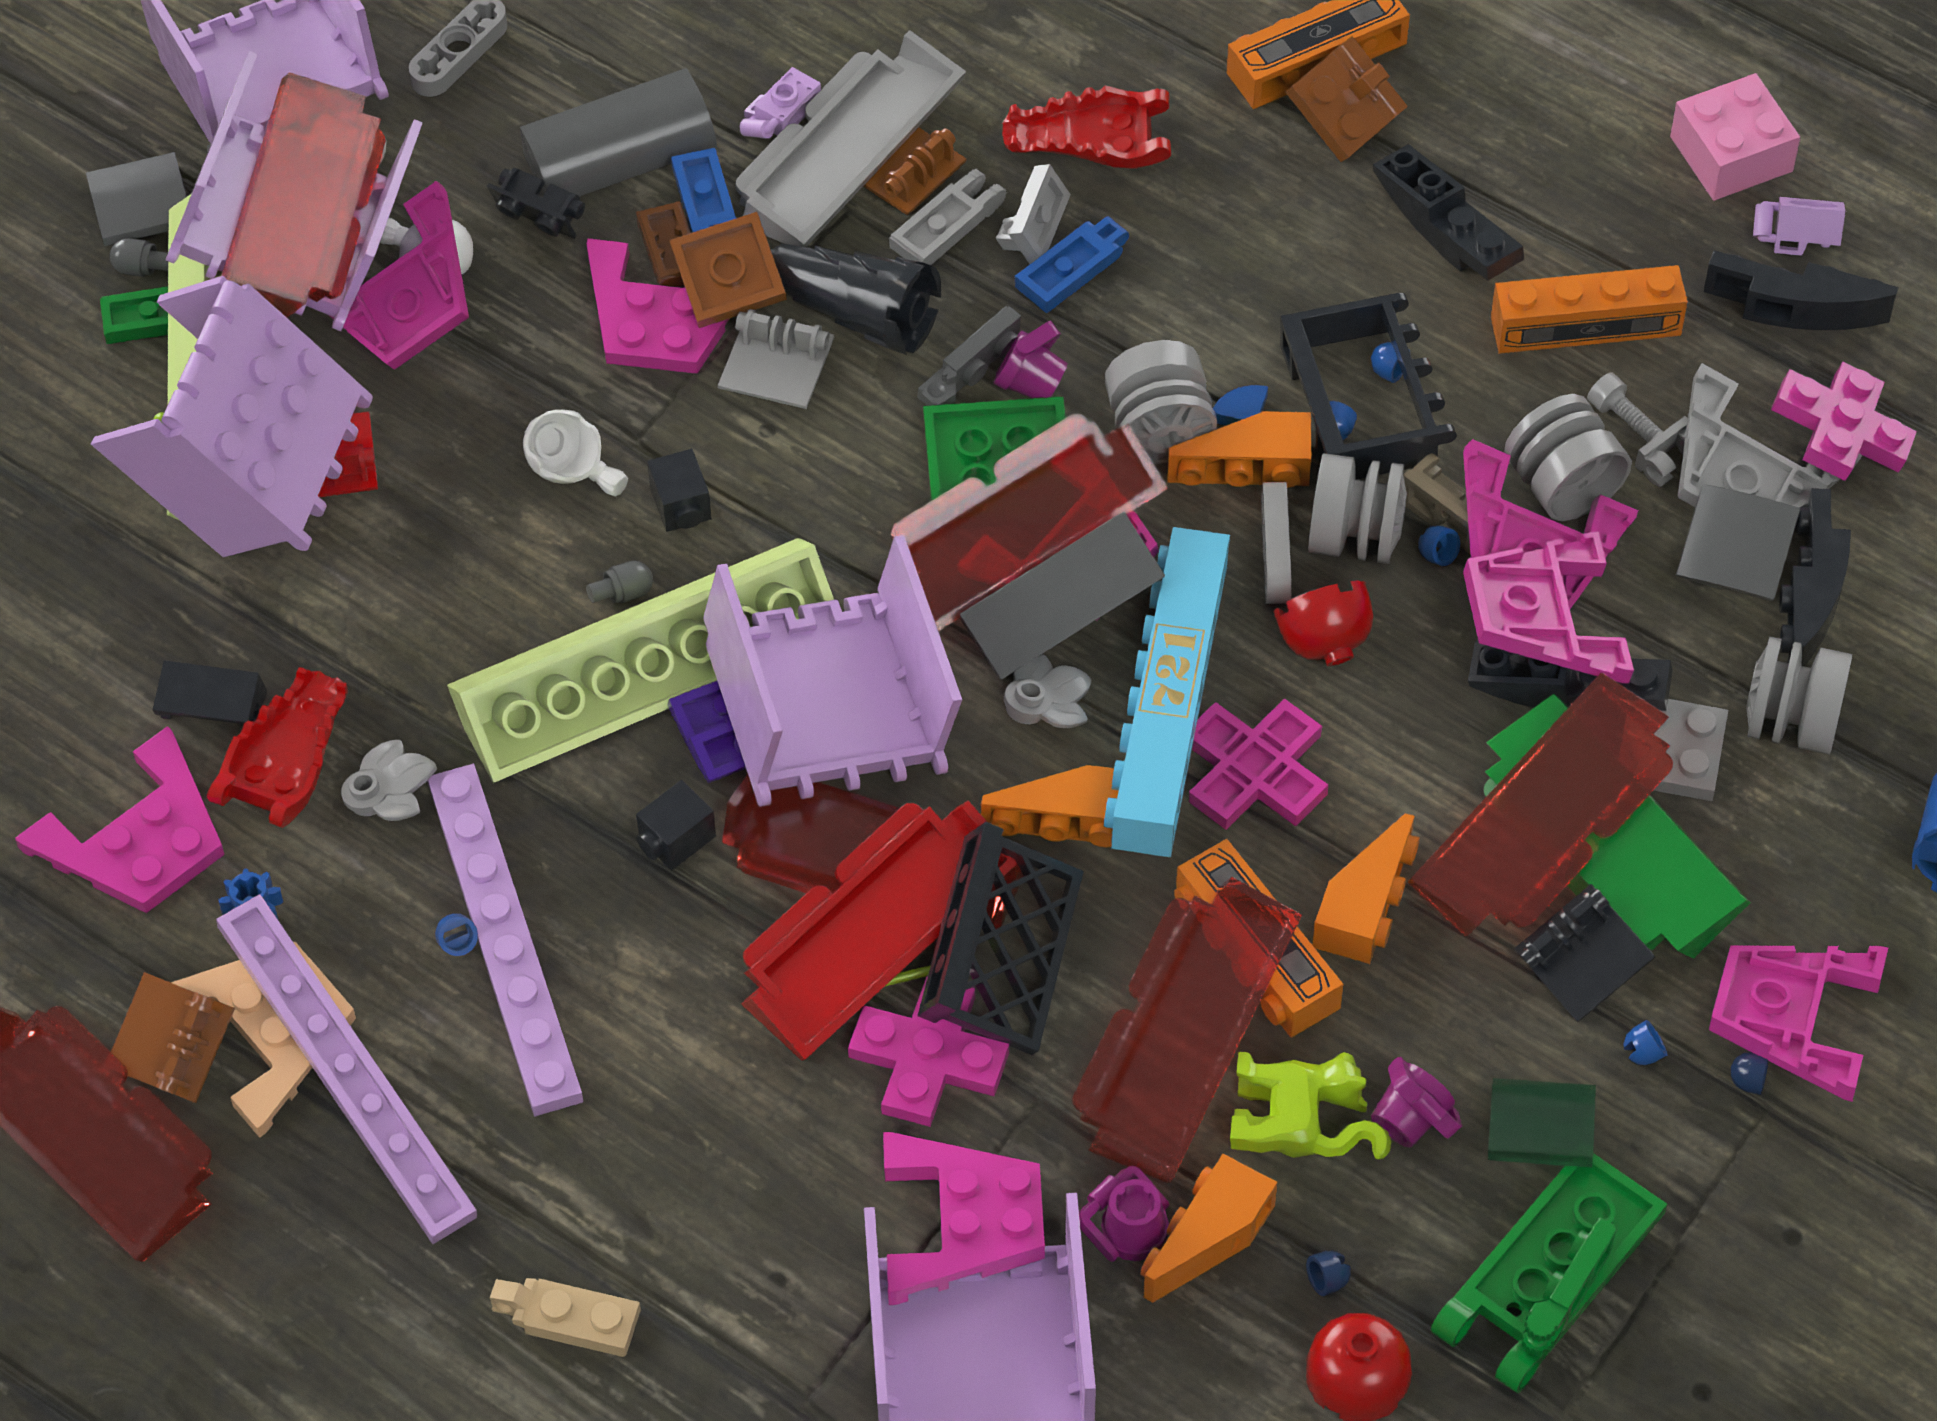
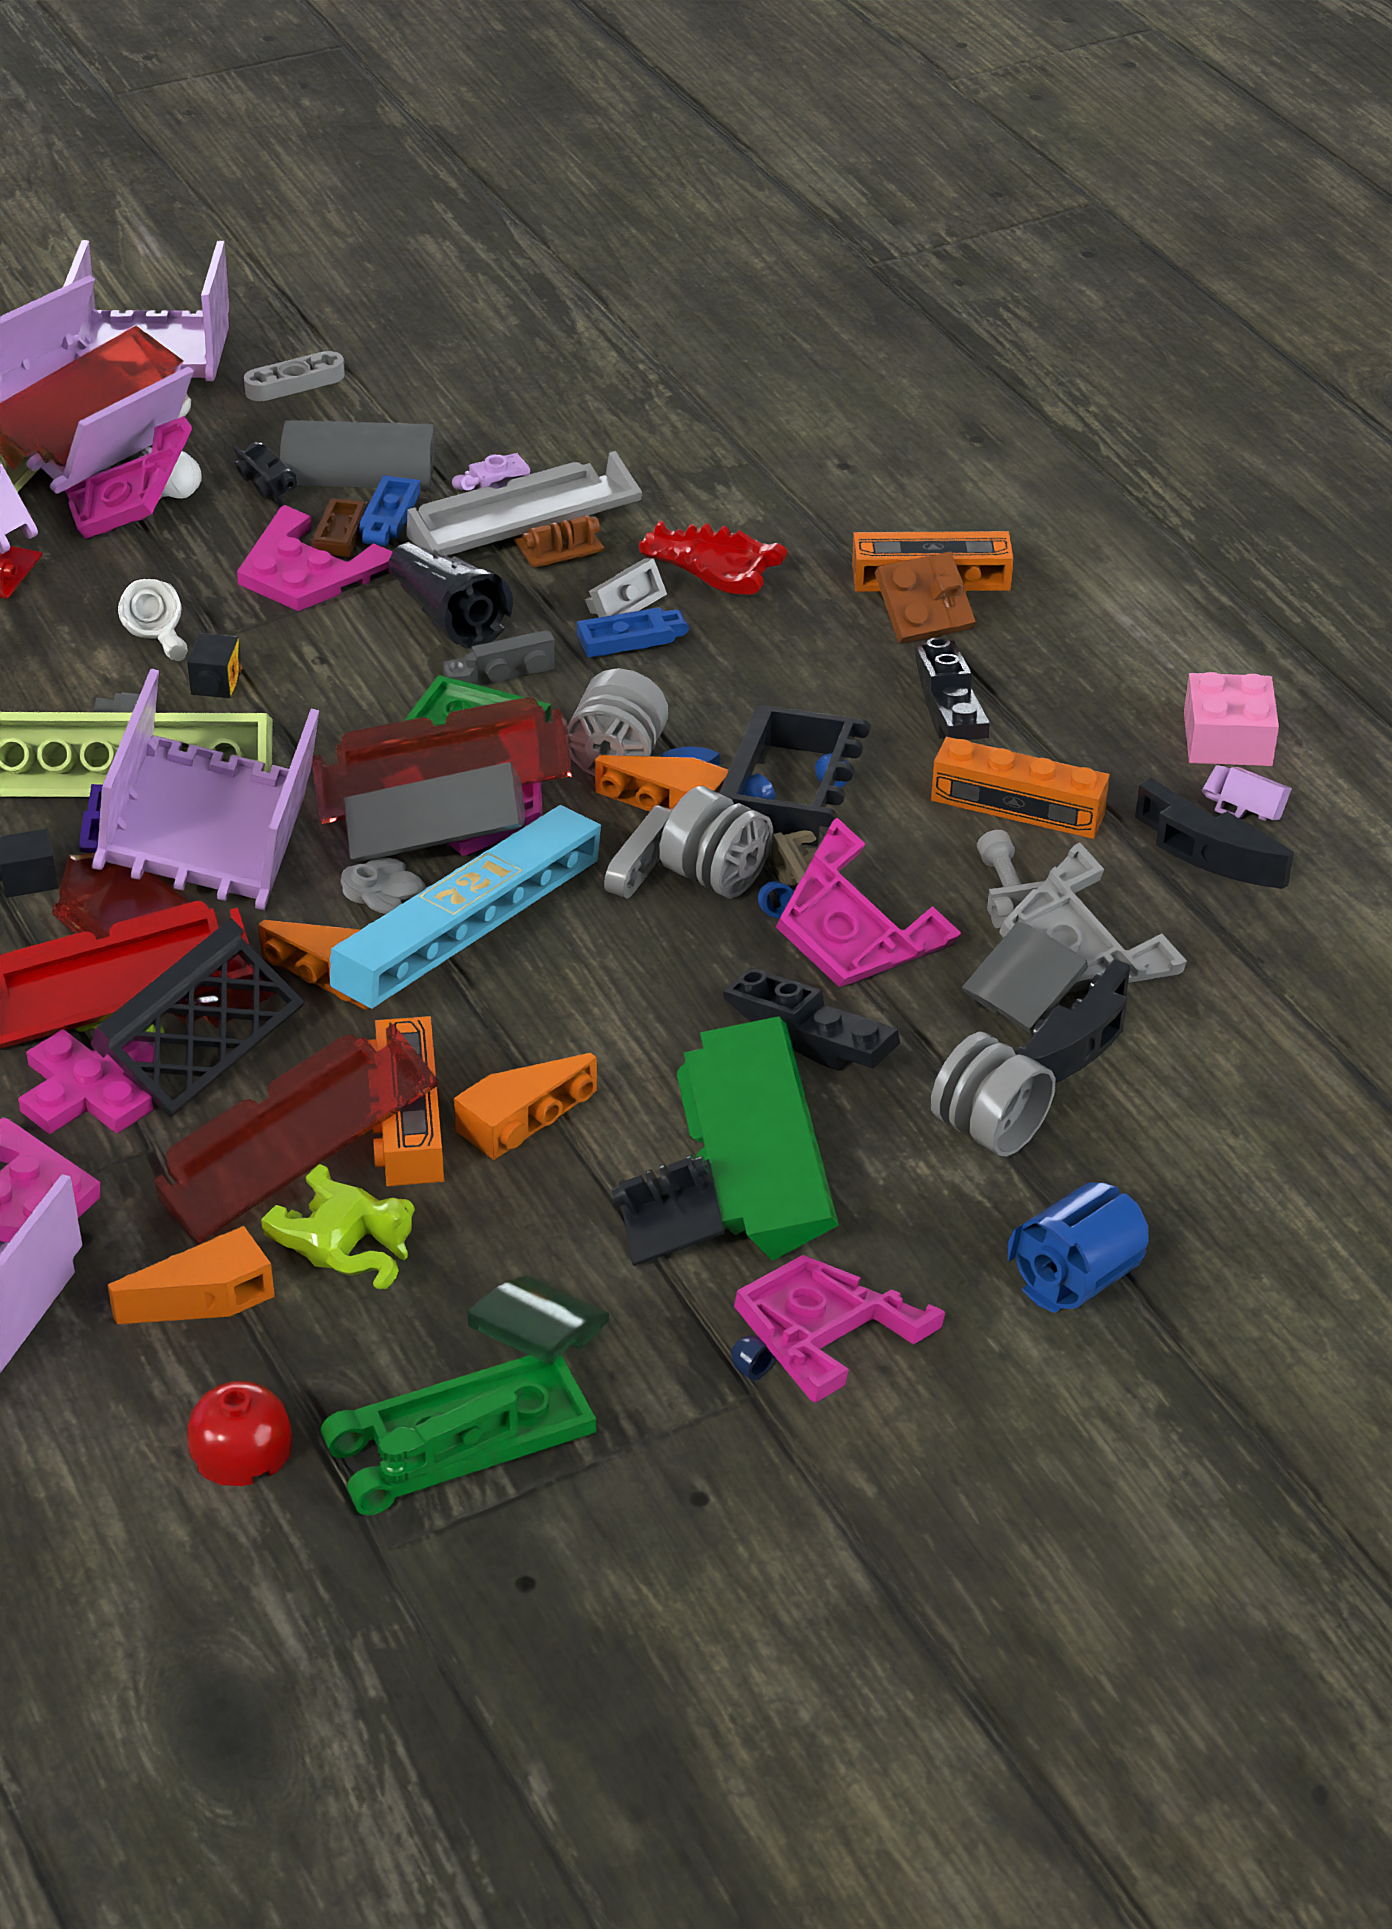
camera: 25 degrees right, 15 degrees down
dark orange hinge [669,212,787,328] -> none
light grey hinge [718,309,835,409] -> none
light grey hinge [889,169,1007,265] -> none
magenta piece [993,320,1068,399] -> none
magenta piece [1079,1166,1170,1262] -> none
dark pink plate [1189,698,1328,830] -> none
red cylinder [1274,580,1373,666] -> none
dark blue hinge [1306,1251,1351,1296] -> none
magenta piece [1371,1056,1462,1148] -> none
clear red slope [1408,672,1673,936] -> none
dark pink wing [1463,532,1634,683] -> none
light grey wheel [1504,394,1632,521] -> none
light grey plate [1619,699,1728,801] -> none
blue hinge [1623,1020,1667,1065] -> none
dark pink plate [1771,362,1917,481] -> none

